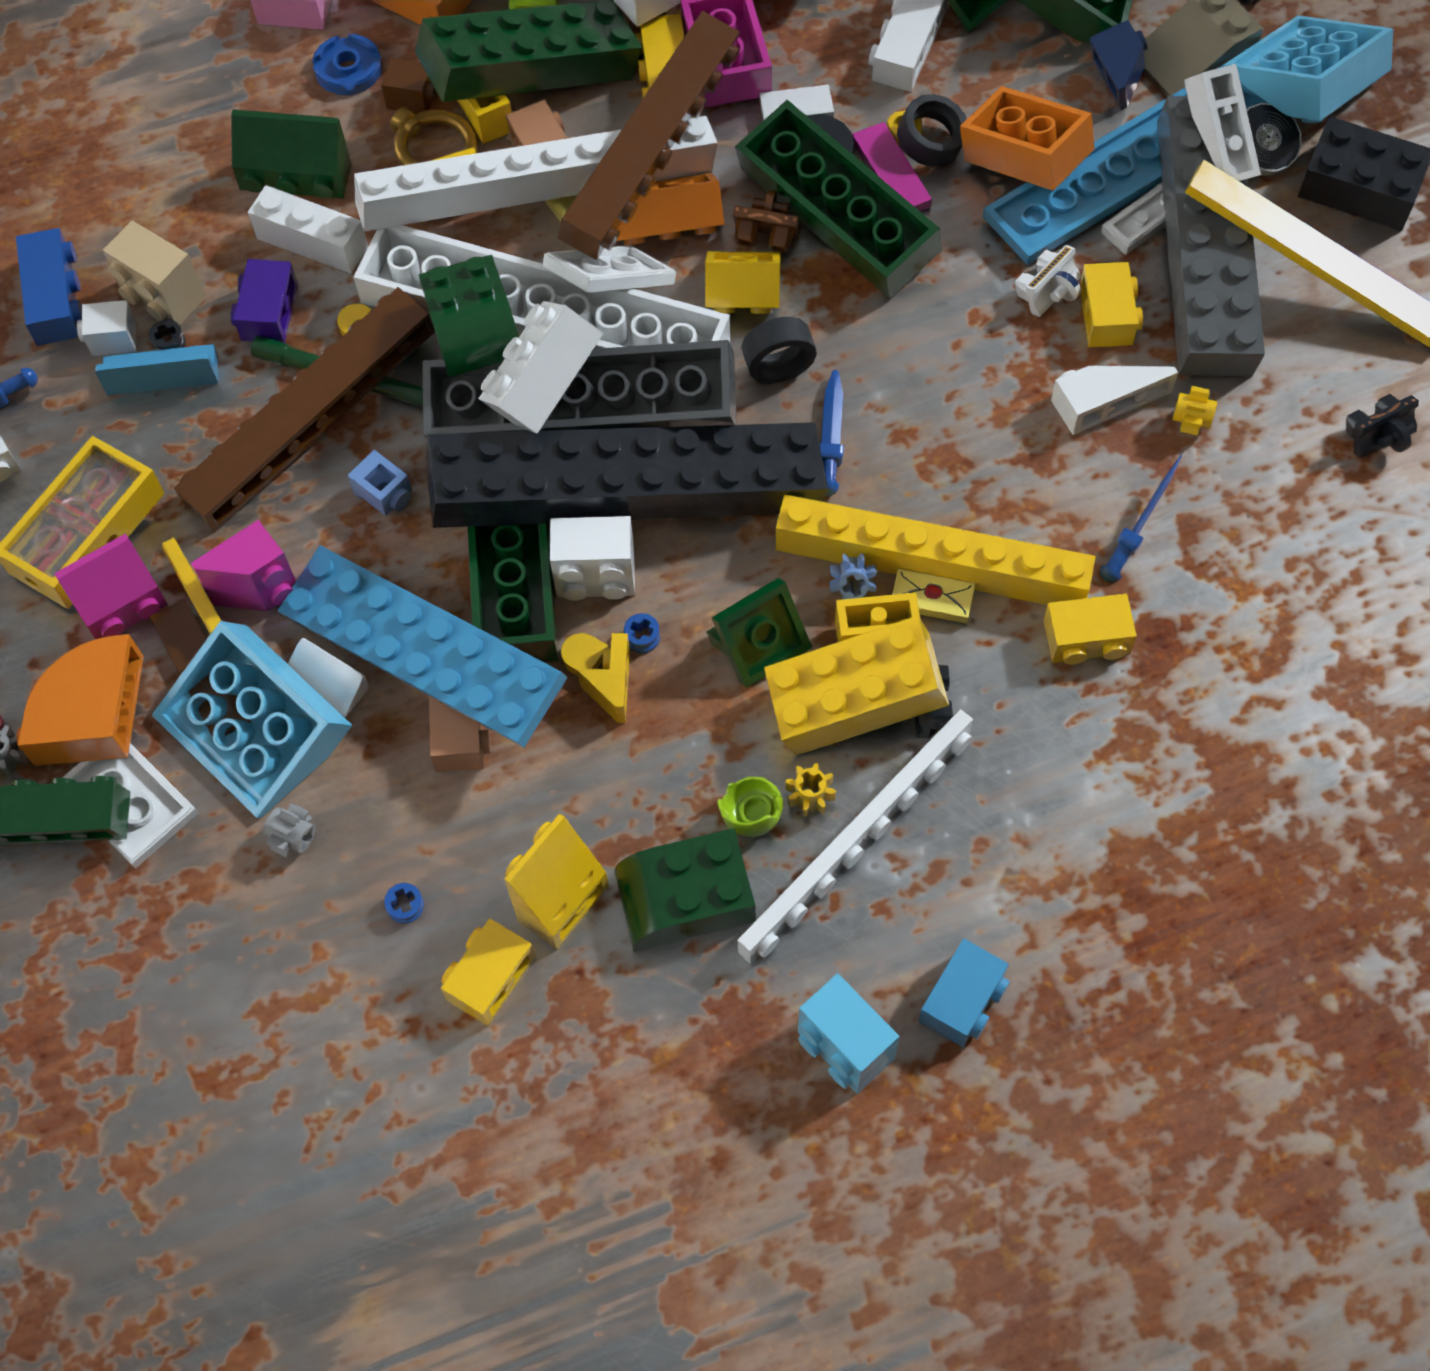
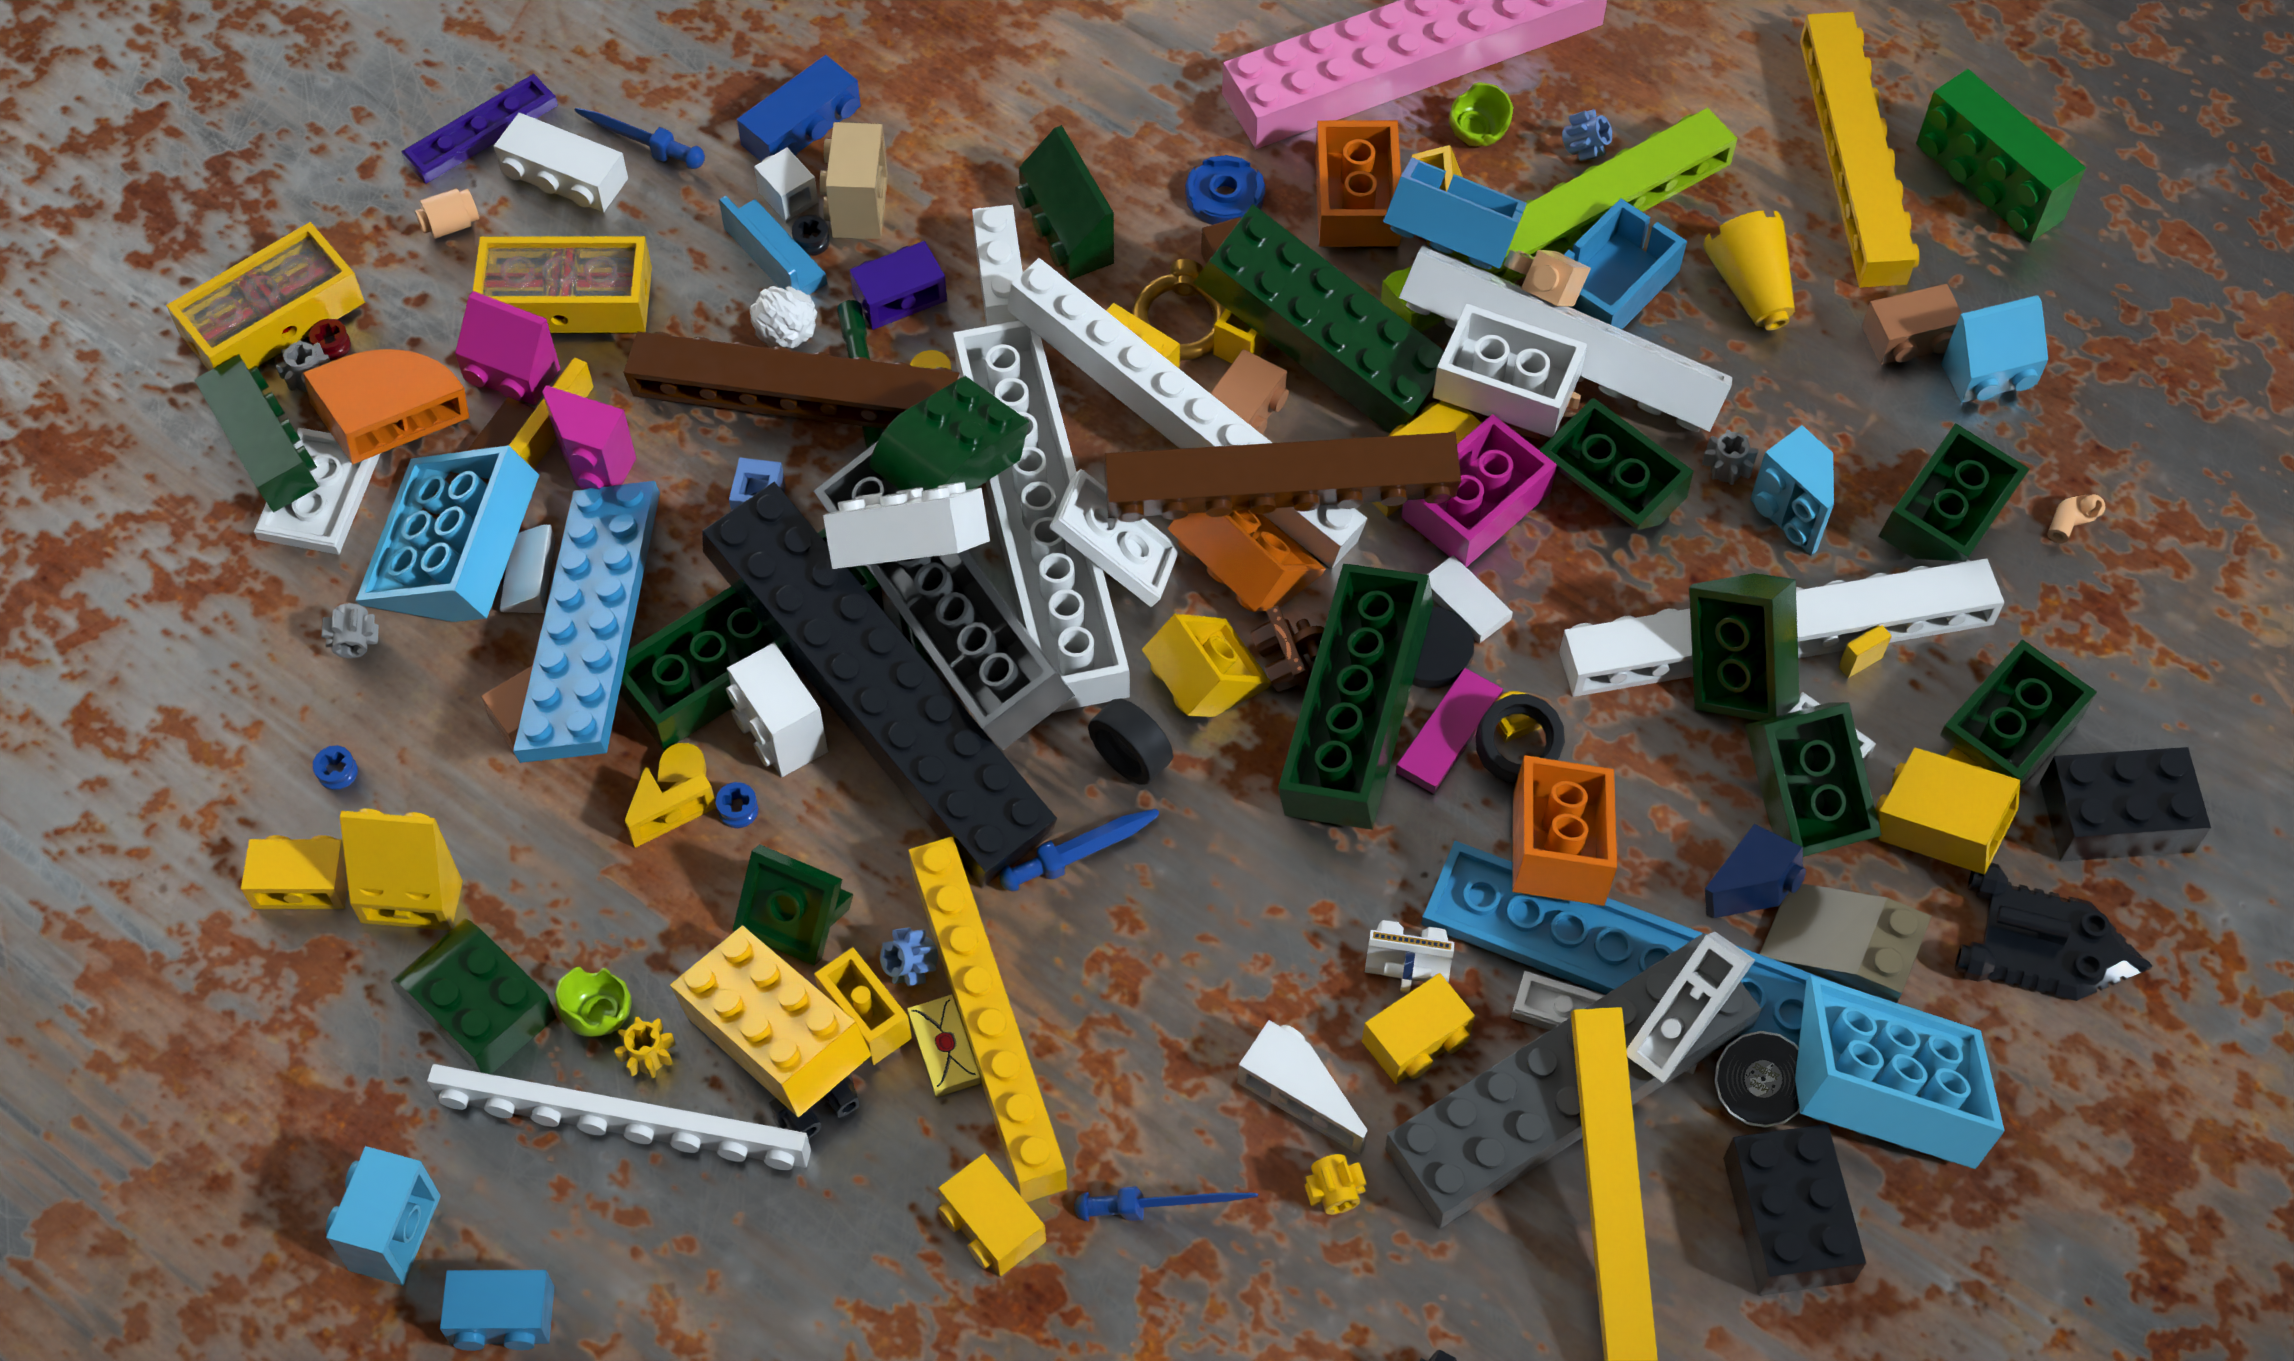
camera: 55 degrees right, 5 degrees down
none -> white piece [750,286,817,349]

